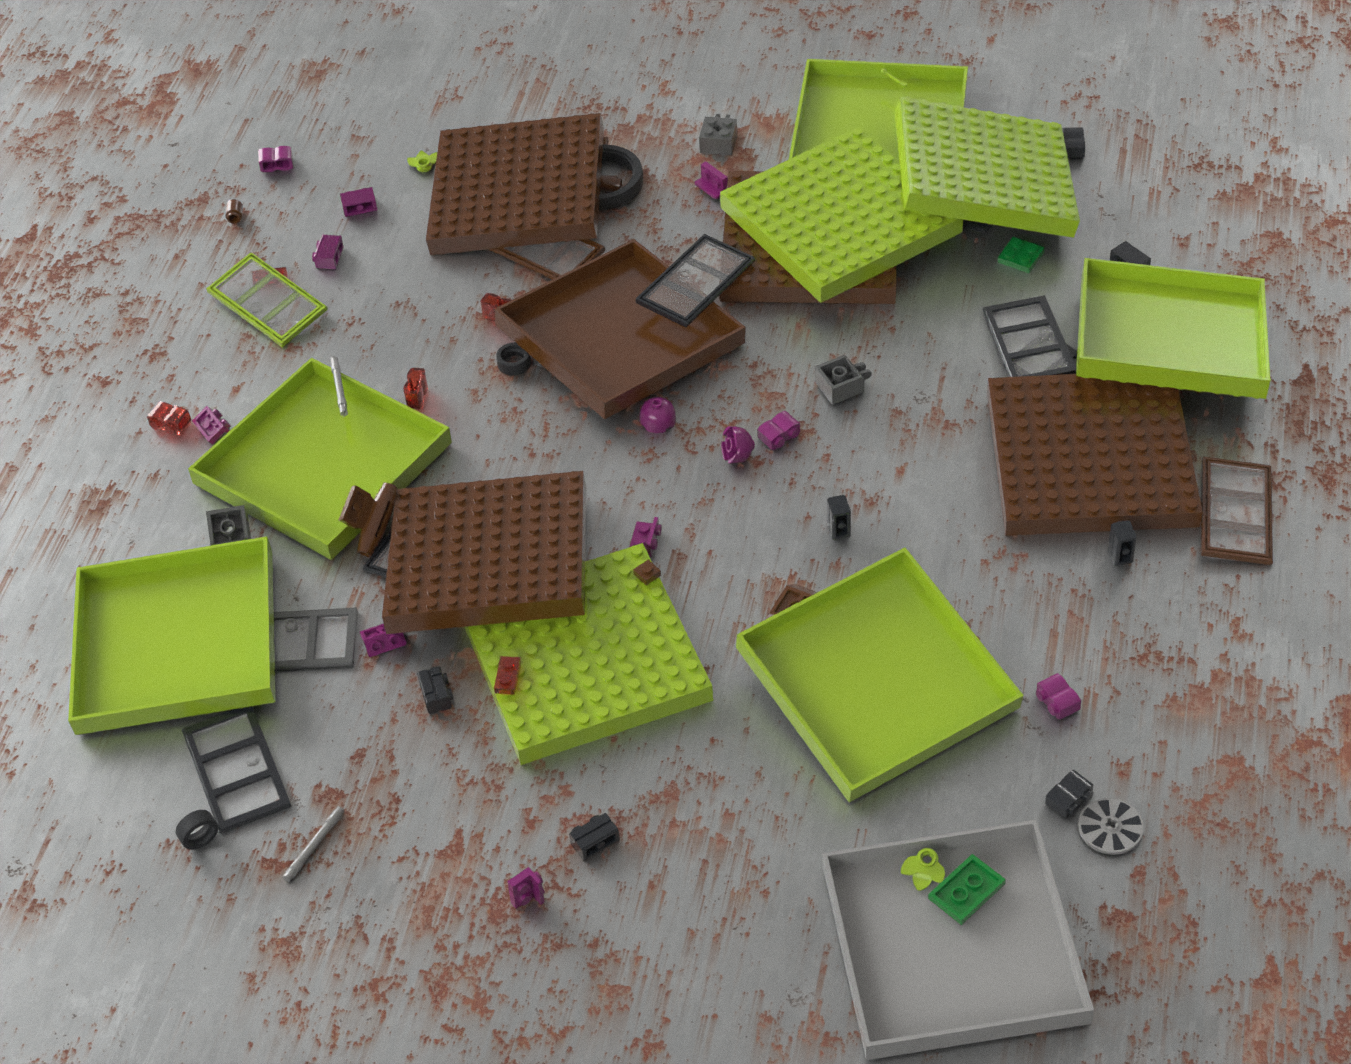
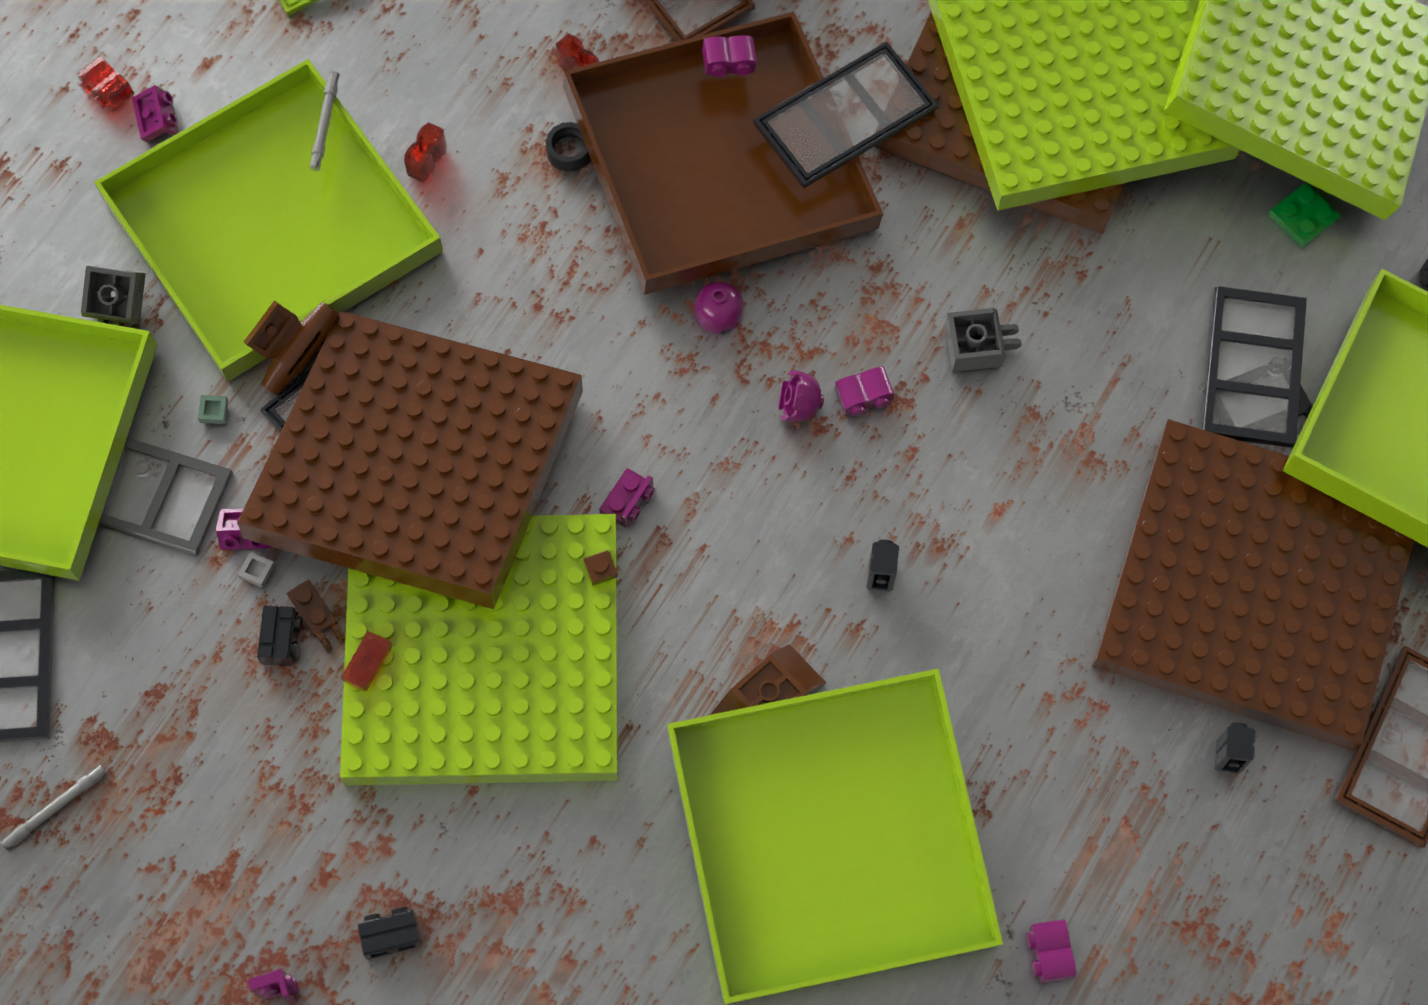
camera: 15 degrees right, 20 degrees up
none -> sand green plate [198,395,229,424]
none -> light grey plate [238,552,275,588]
none -> reddish brown hinge [286,579,346,652]
none -> magenta brick [702,35,757,77]

